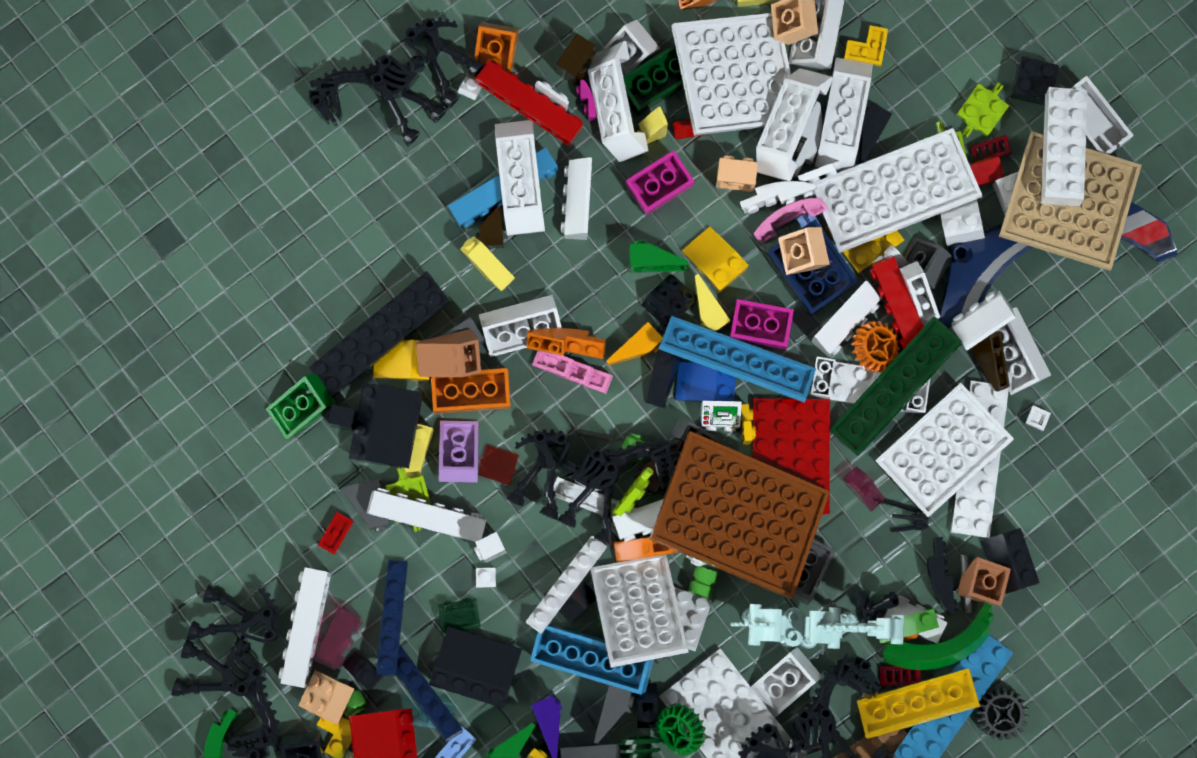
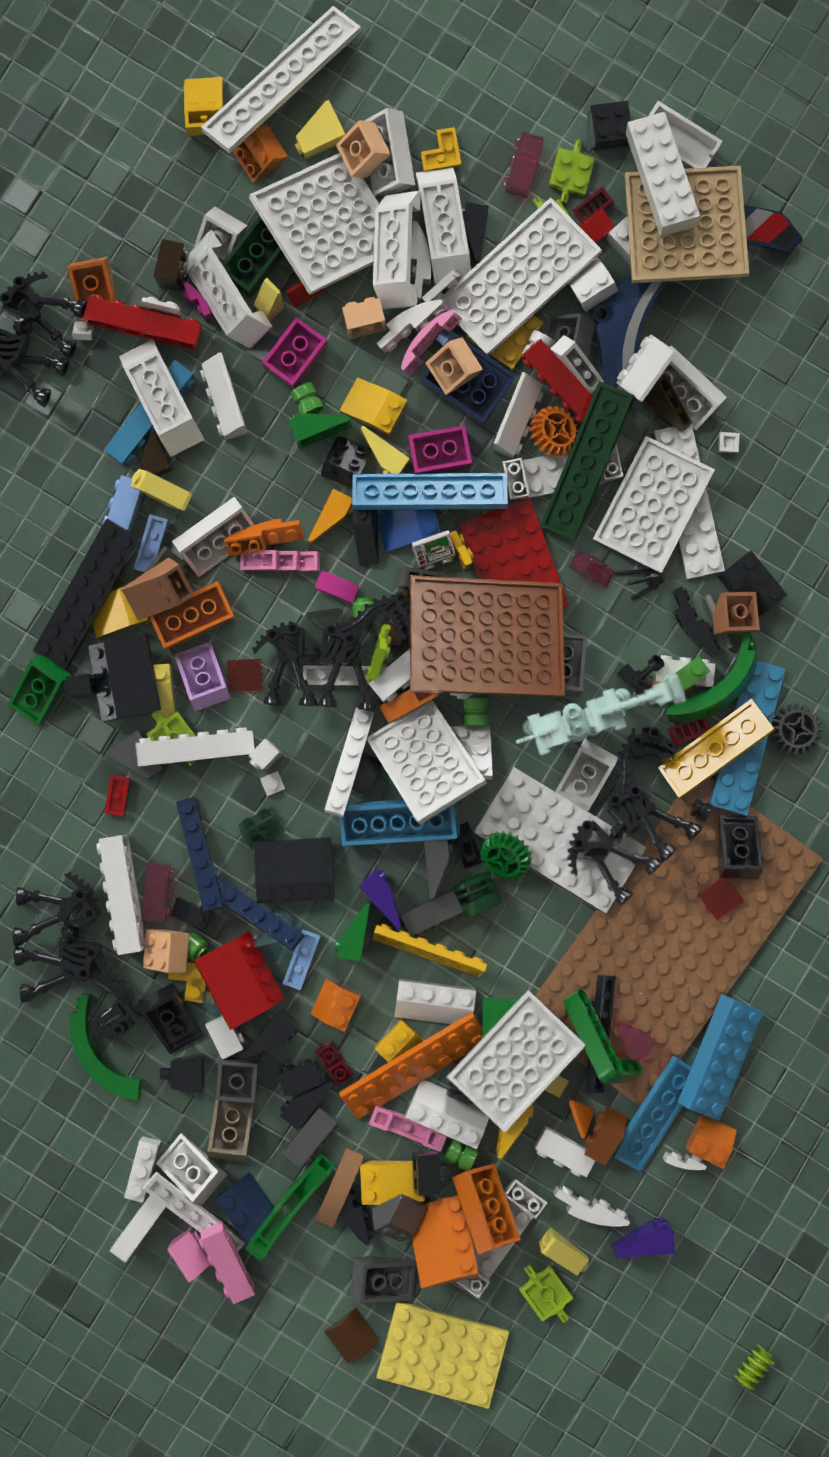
camera: 20 degrees left, 5 degrees up
none -> light blue brick [103,475,143,532]
none -> light blue plate [133,514,169,573]
none -> bright green wheel [290,382,324,415]
none -> dark pink slope [314,571,359,604]
none -> clear pink brick [503,132,544,198]

